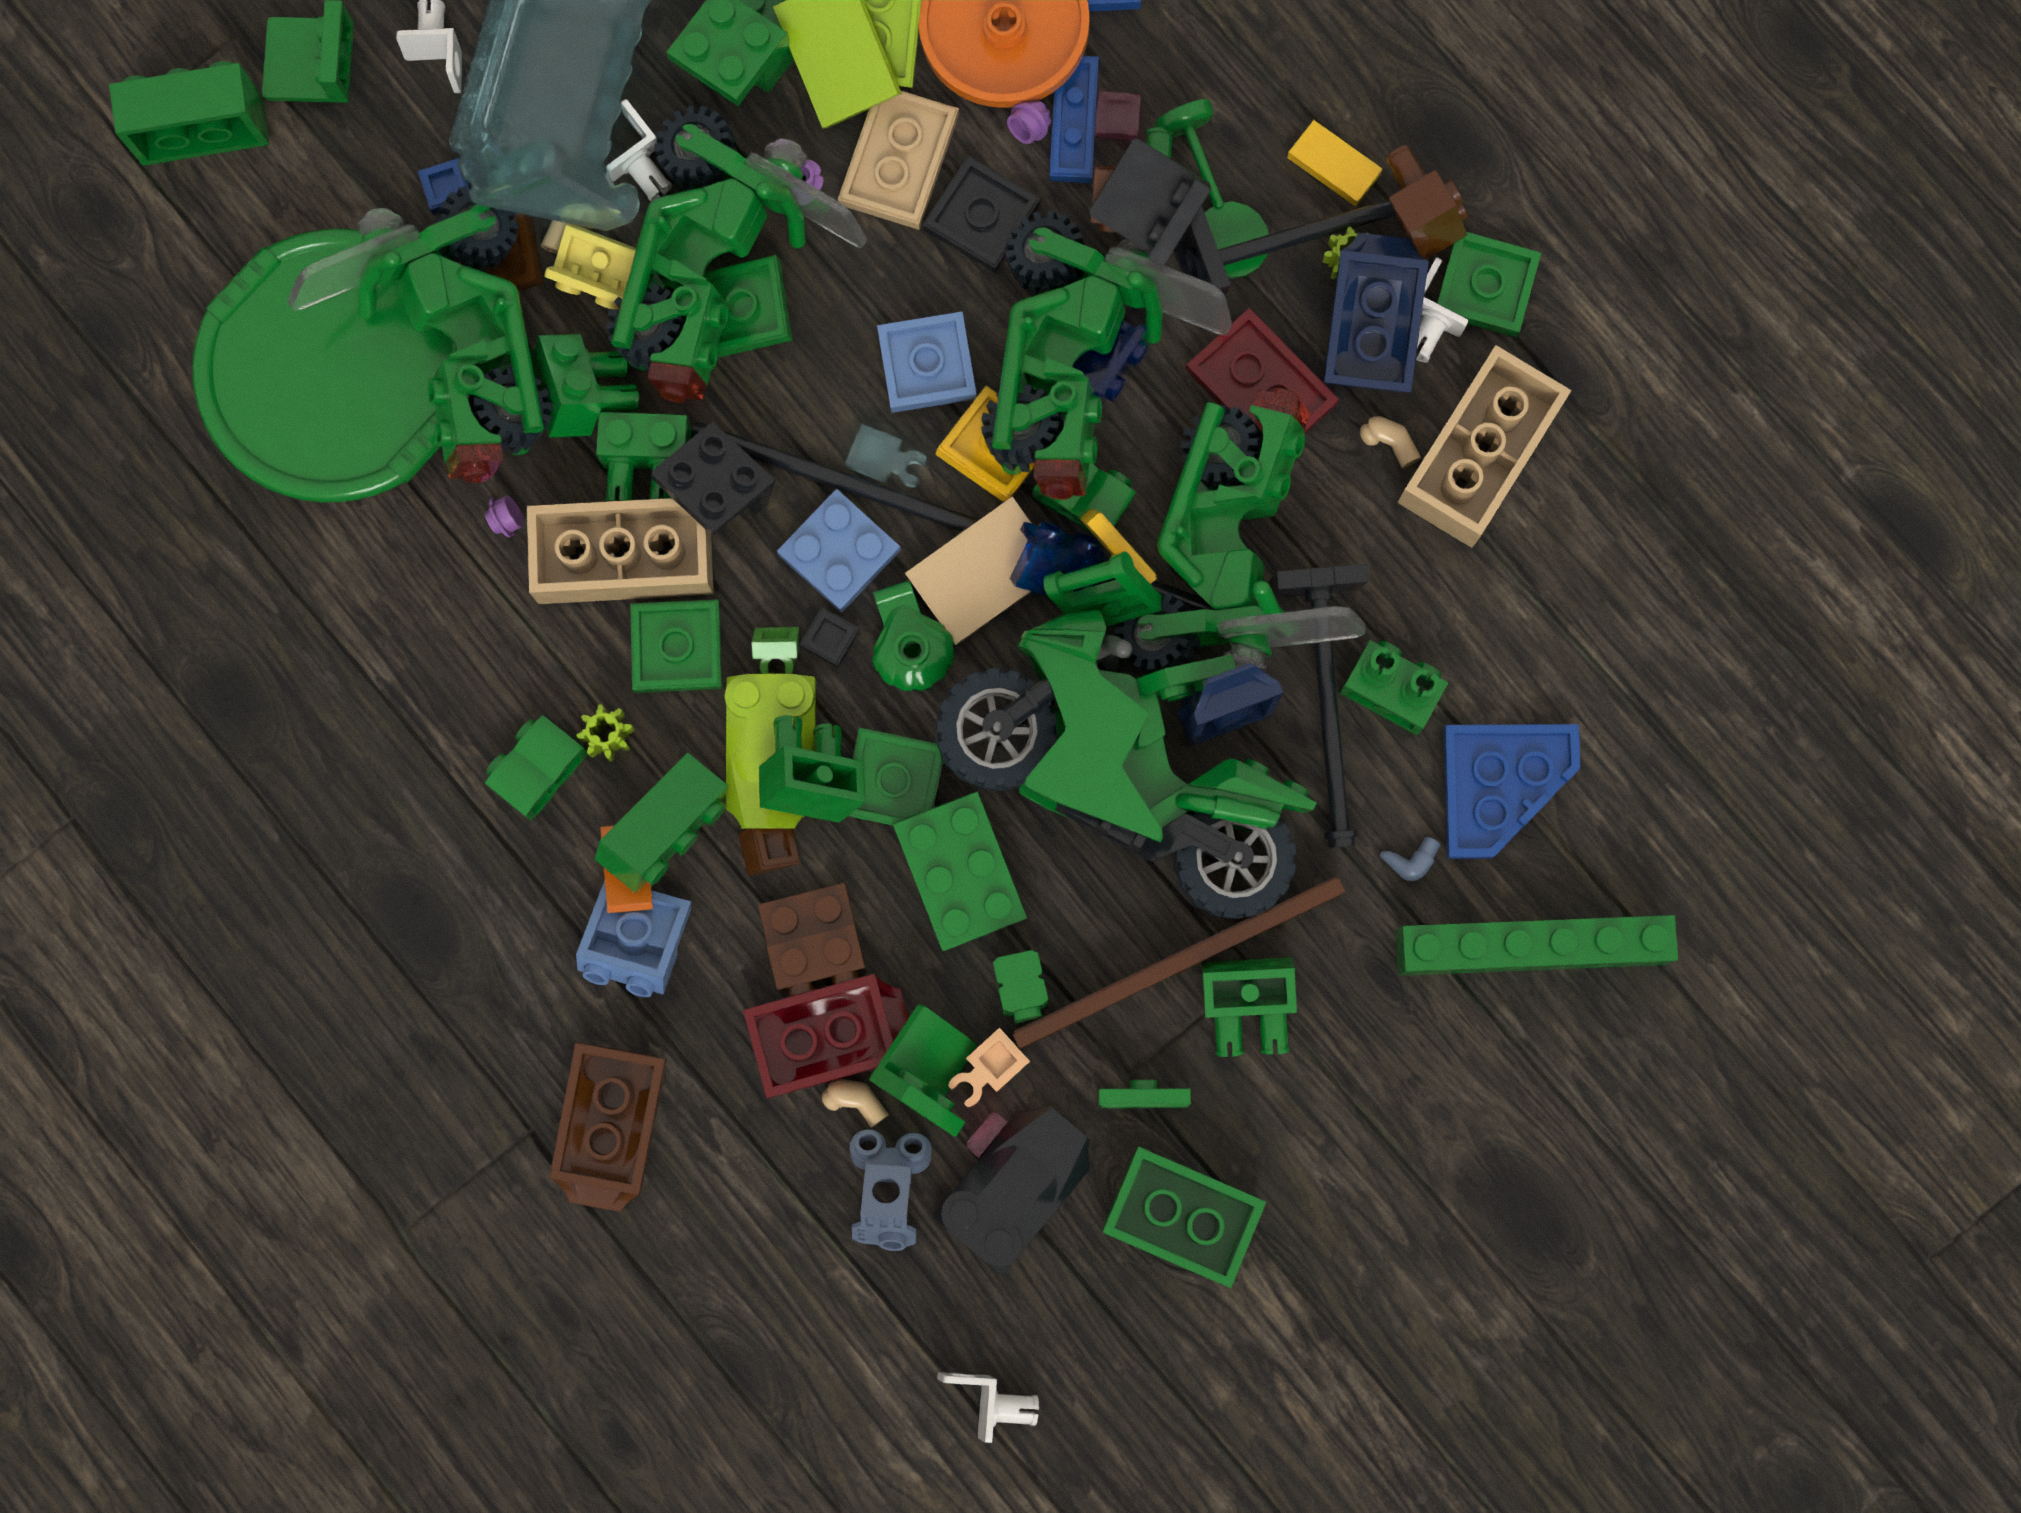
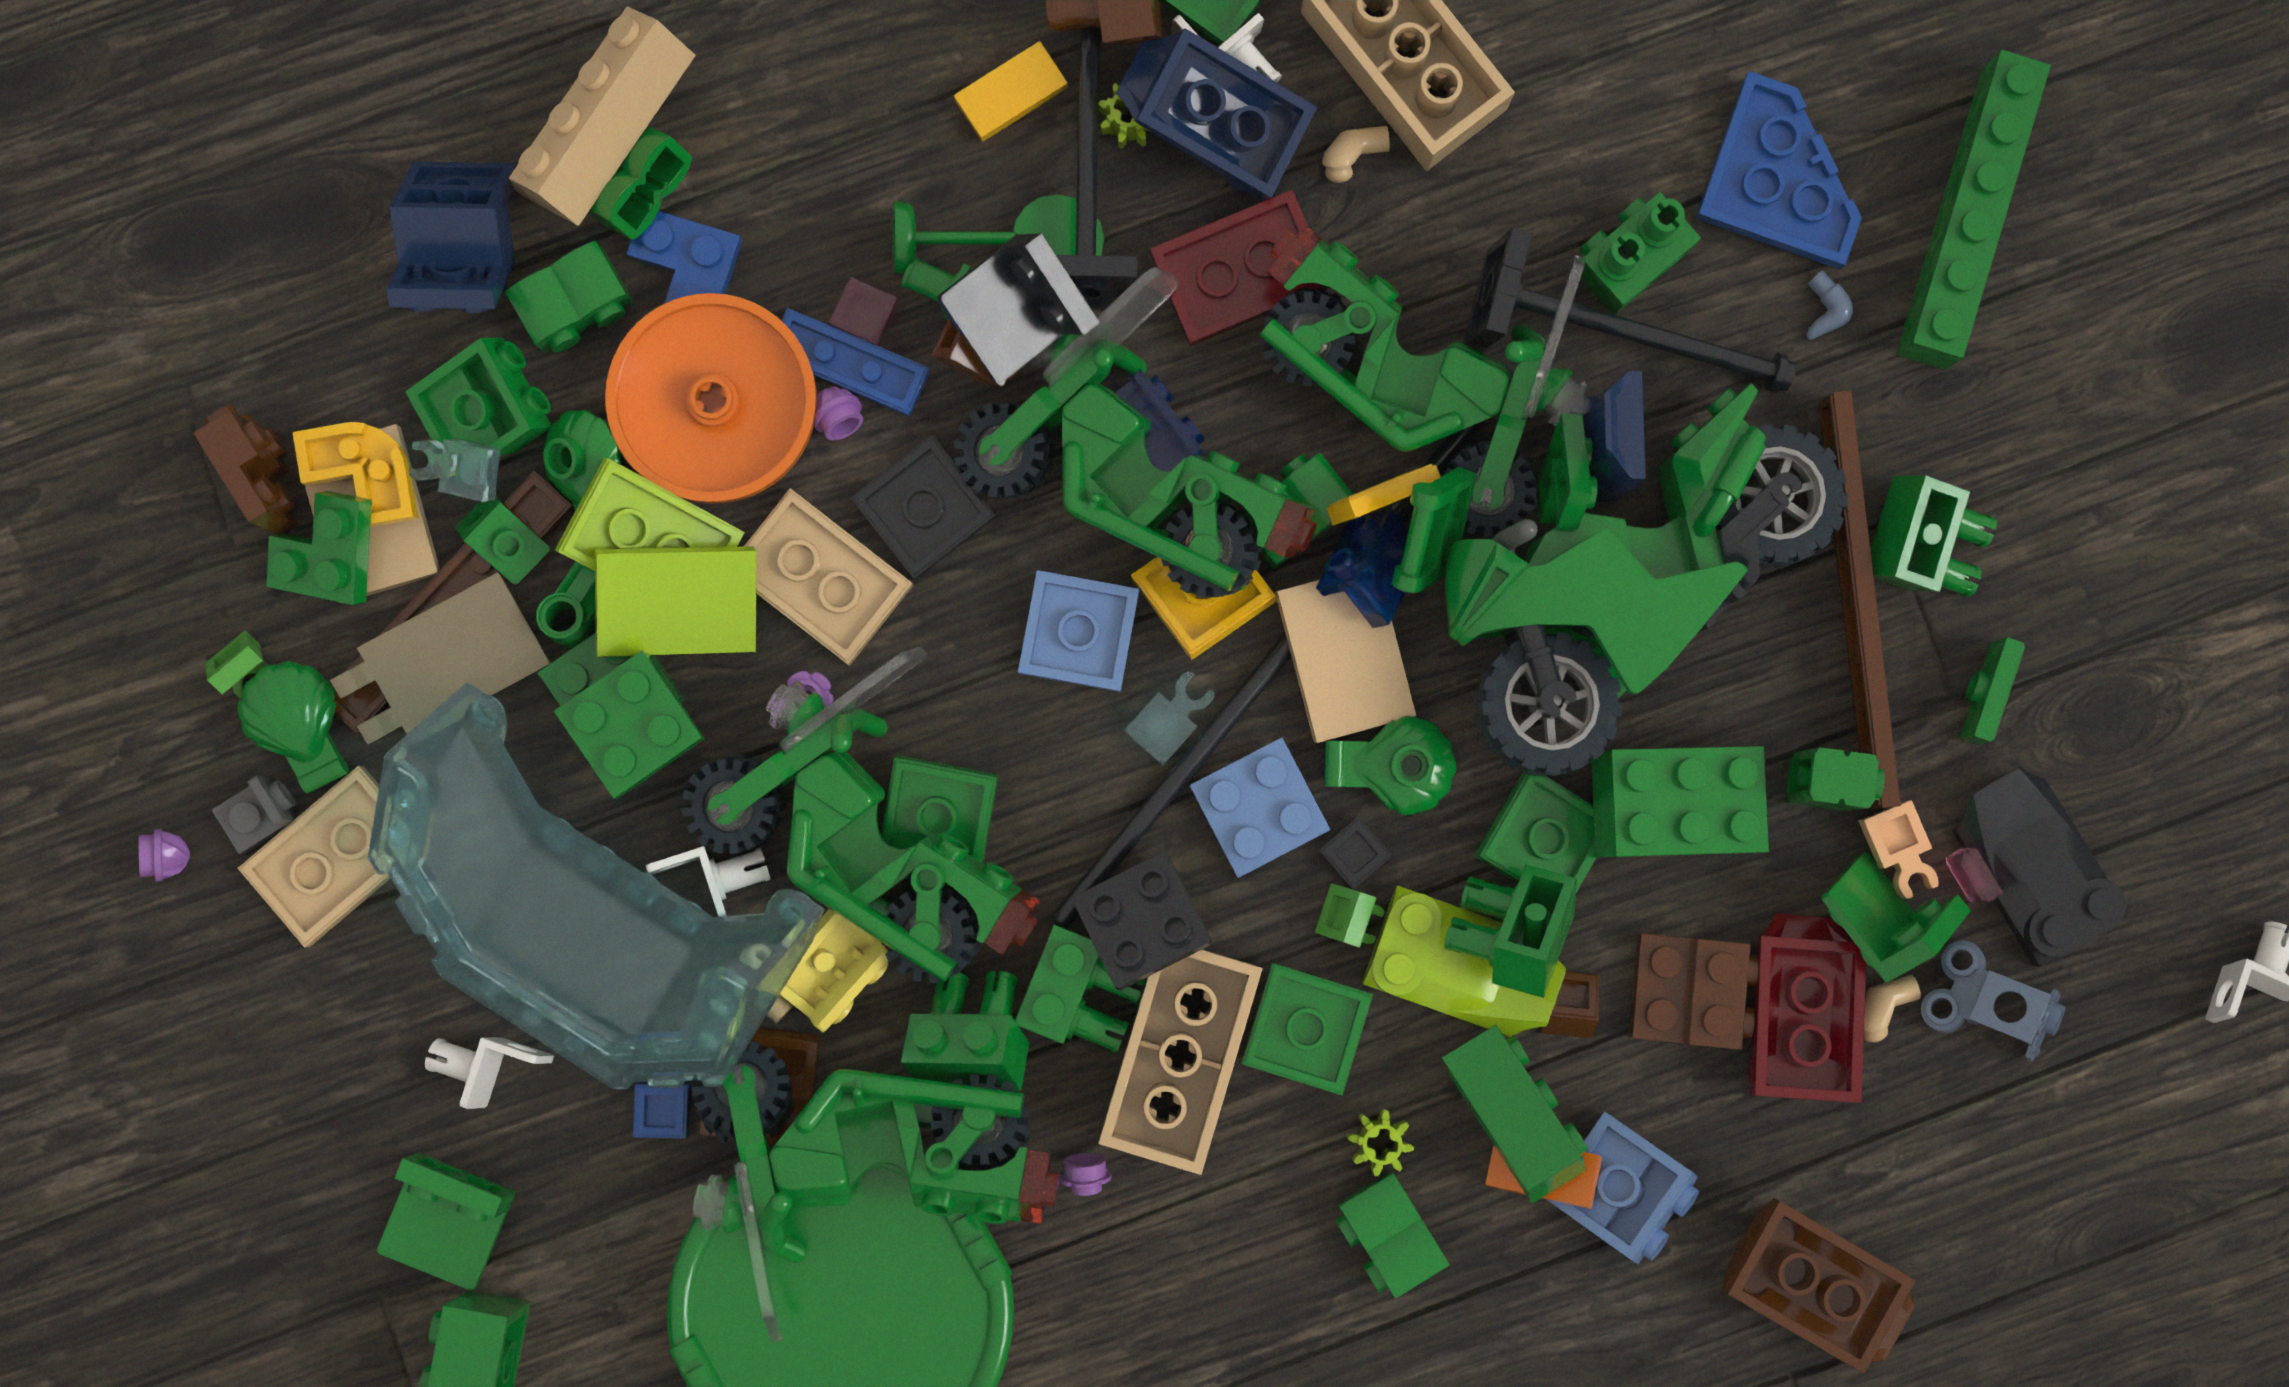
camera: 75 degrees left, 5 degrees up
green brick [1101,1147,1266,1288] -> none

